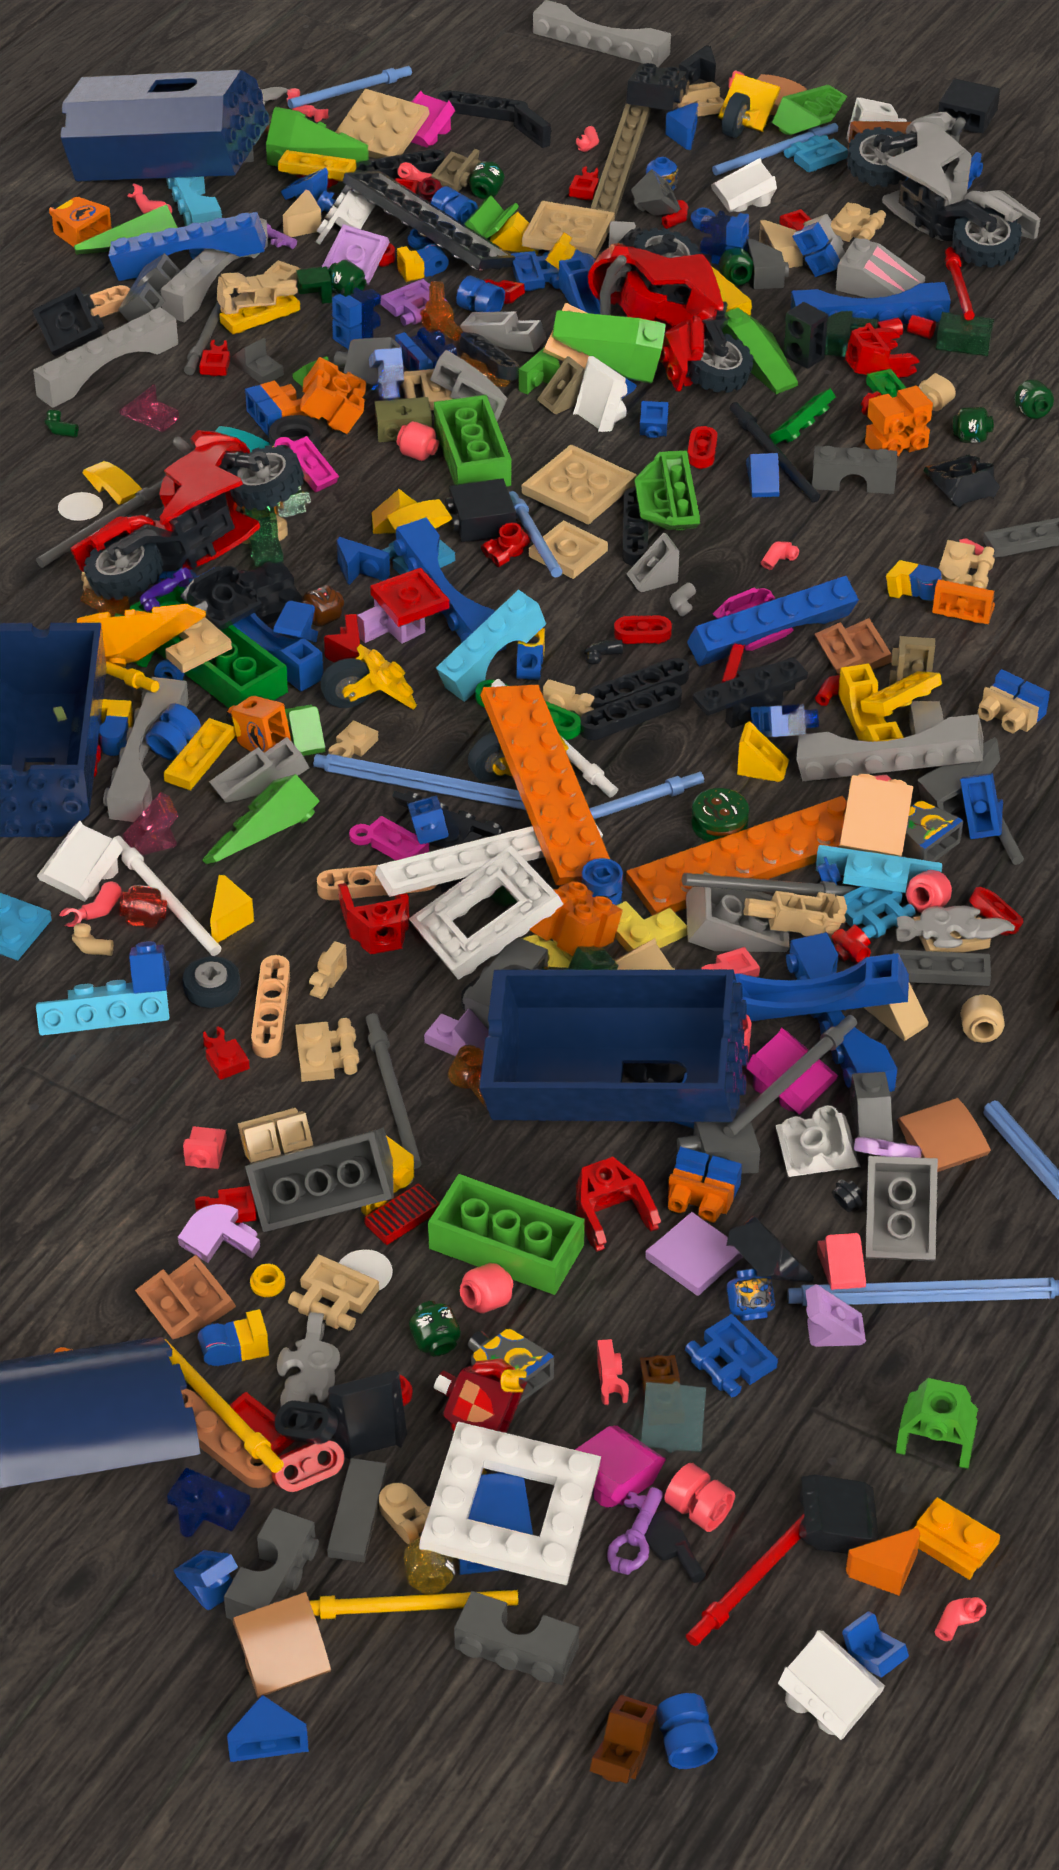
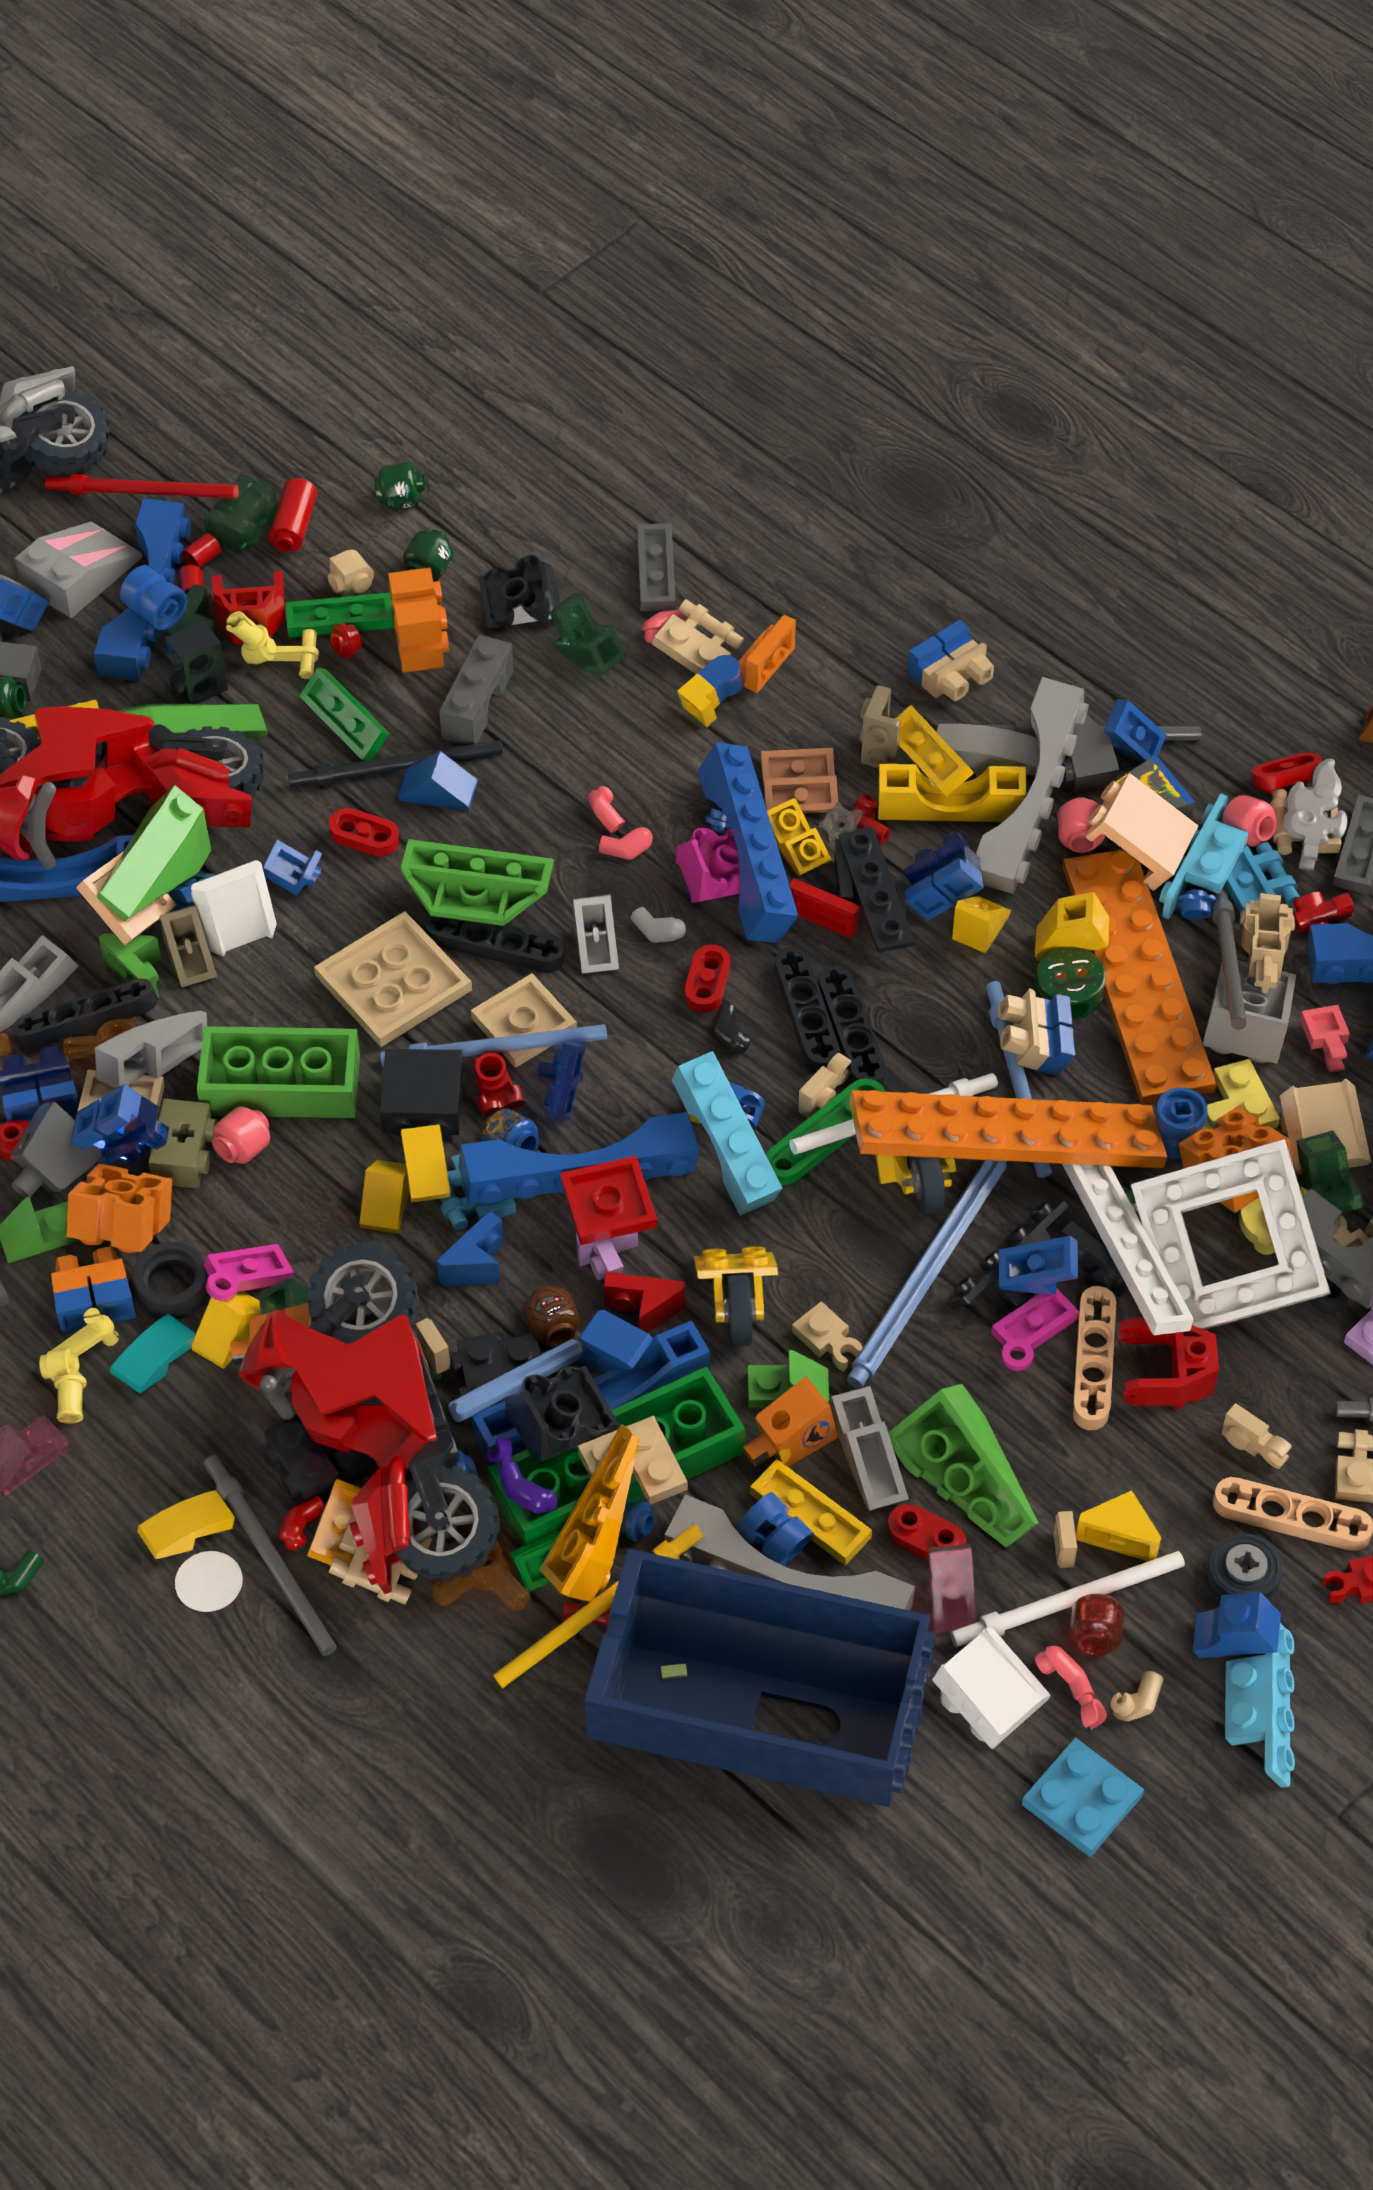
camera: 75 degrees left, 10 degrees up
none -> light yellow pin [39,1308,119,1424]
none -> blue wheel [120,565,188,630]
none -> light yellow pin [226,611,319,679]
none -> red brick [269,478,317,552]
none -> tan tile [415,1318,450,1374]
none -> medium blue axle [448,1339,583,1422]
none -> head [481,1108,539,1152]
none -> clear blue plate [537,1040,586,1122]
none -> clear green brick [549,593,627,675]
none -> coral arm [599,827,653,860]
none -> yellow slope [767,798,832,876]
none -> clear plate [819,802,863,848]
none -> red plate [888,1504,966,1567]
none -> tan hips [997,988,1075,1076]
none -> yellow slope [1035,892,1109,961]
none -> tan tile [1053,1511,1077,1568]

